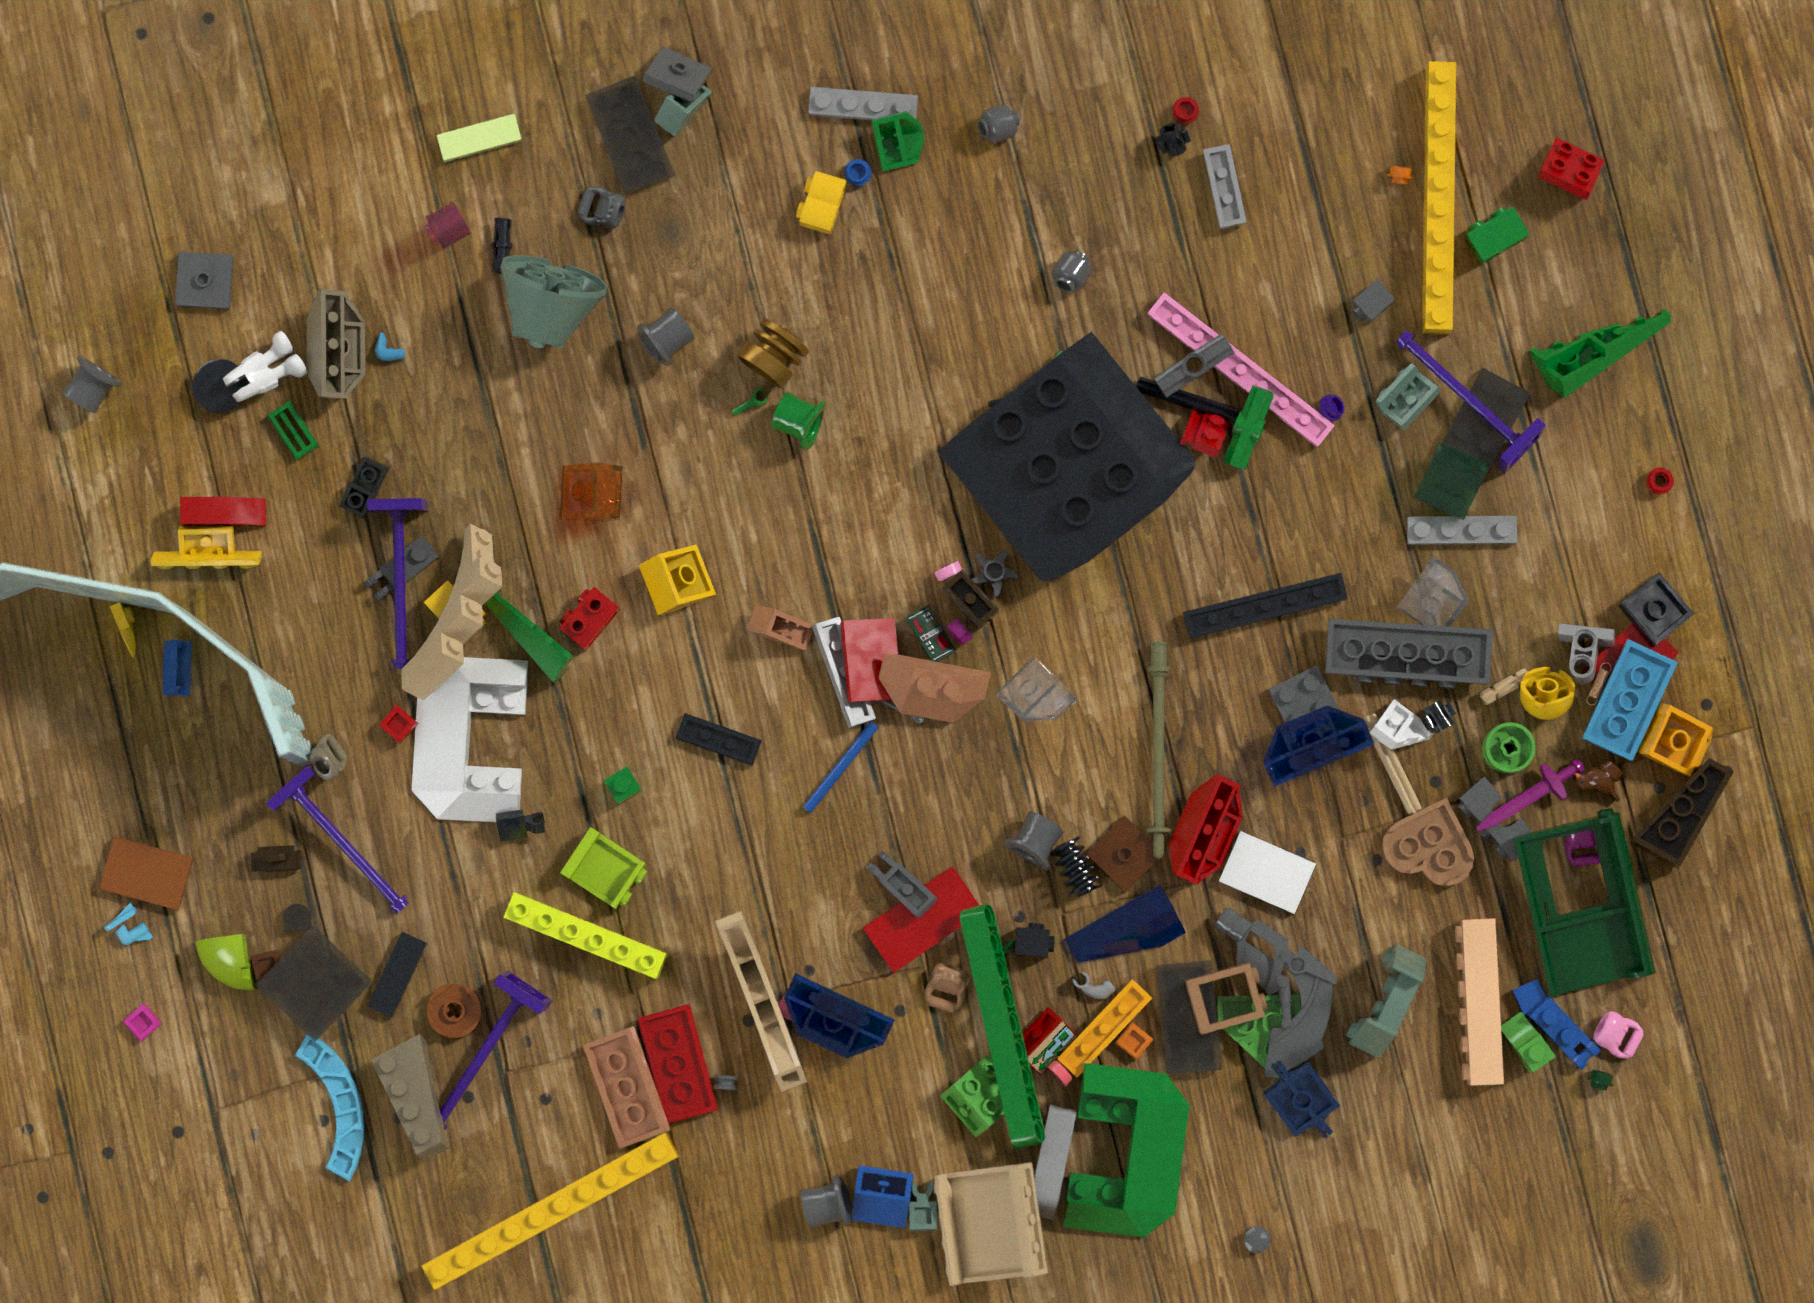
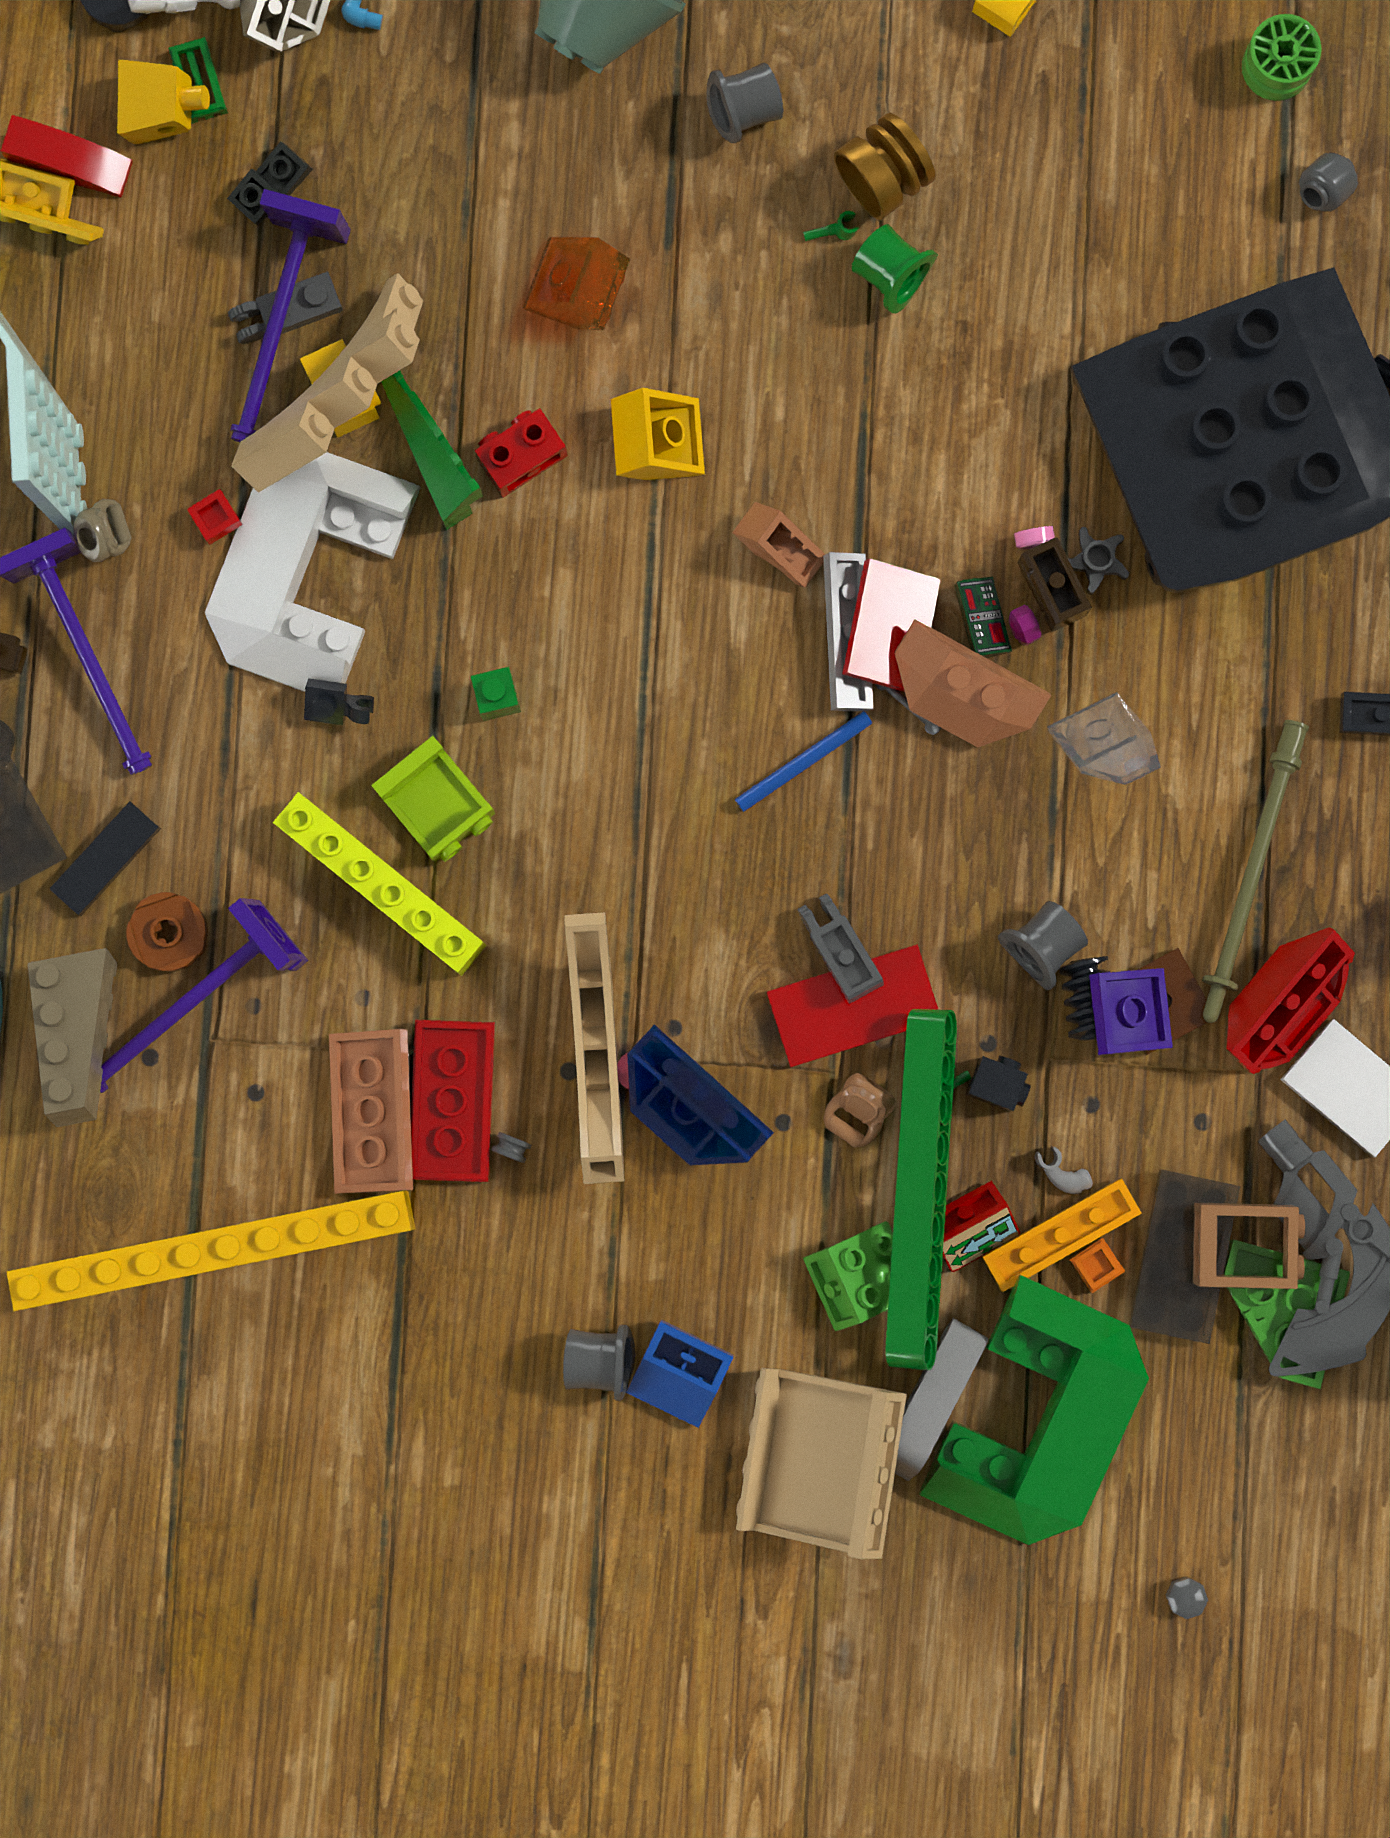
camera: 15 degrees right, 0 degrees up
black tile [676,713,762,766] -> none
sand green plate [909,1183,937,1231] -> none
coral tile [1047,1061,1072,1087] -> none
clear blue wedge [1064,885,1186,963] -> none
dark blue plate [1263,1060,1340,1138] -> none
none -> yellow torso [117,60,210,144]
none -> dark purple plate [1089,968,1173,1055]
none -> bright green wheel [1242,14,1321,101]

